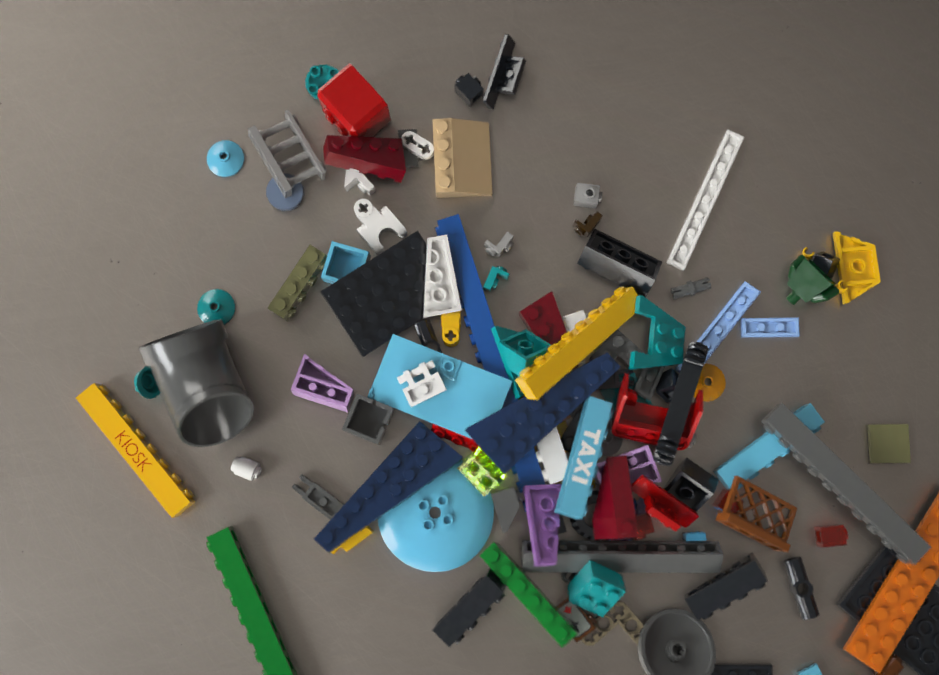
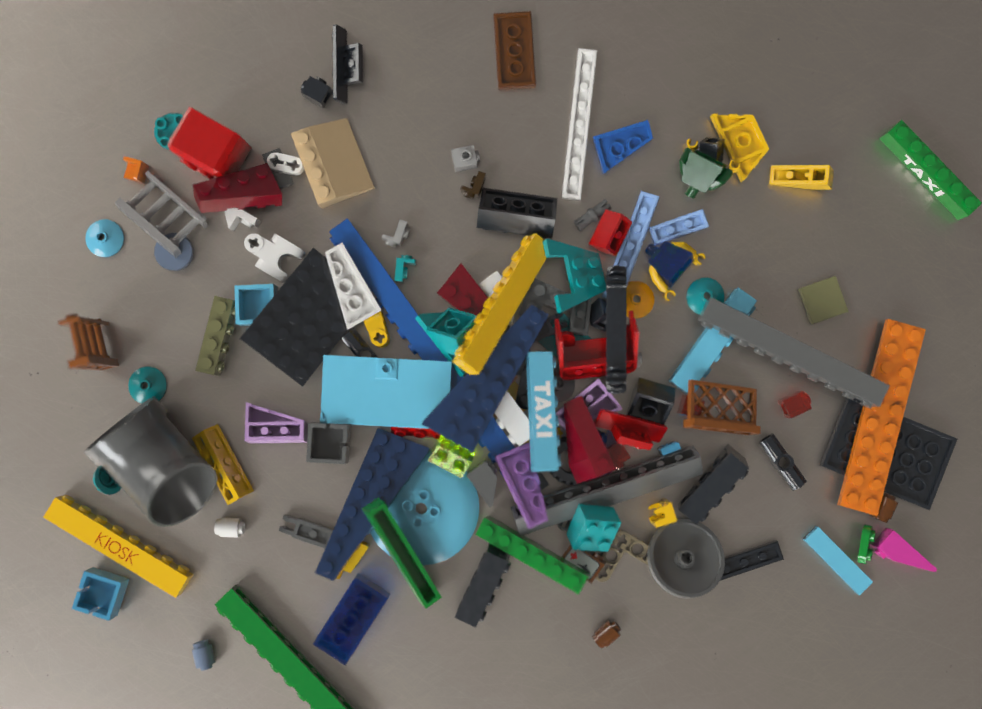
camera: 20 degrees left, 5 degrees up
white plate [397,360,447,407] -> none
none -> dark orange fence [58,314,119,371]
none -> dark azure piece [72,567,129,621]
none -> orange panel [123,156,149,184]
none -> yellow fence [192,424,254,505]
none -> sand blue brick [192,639,215,671]
none -> clear blue brick [313,573,390,666]
none -> green brick [362,498,442,609]
none -> reddish brown tile [493,11,536,90]
none -> red brick [589,210,632,256]
none -> blue wing [593,120,653,174]
none -> clear blue torso [645,241,706,301]
none -> yellow hinge [648,498,677,528]
none -> teal dish [686,277,725,314]
none -> yellow slope [769,165,834,190]

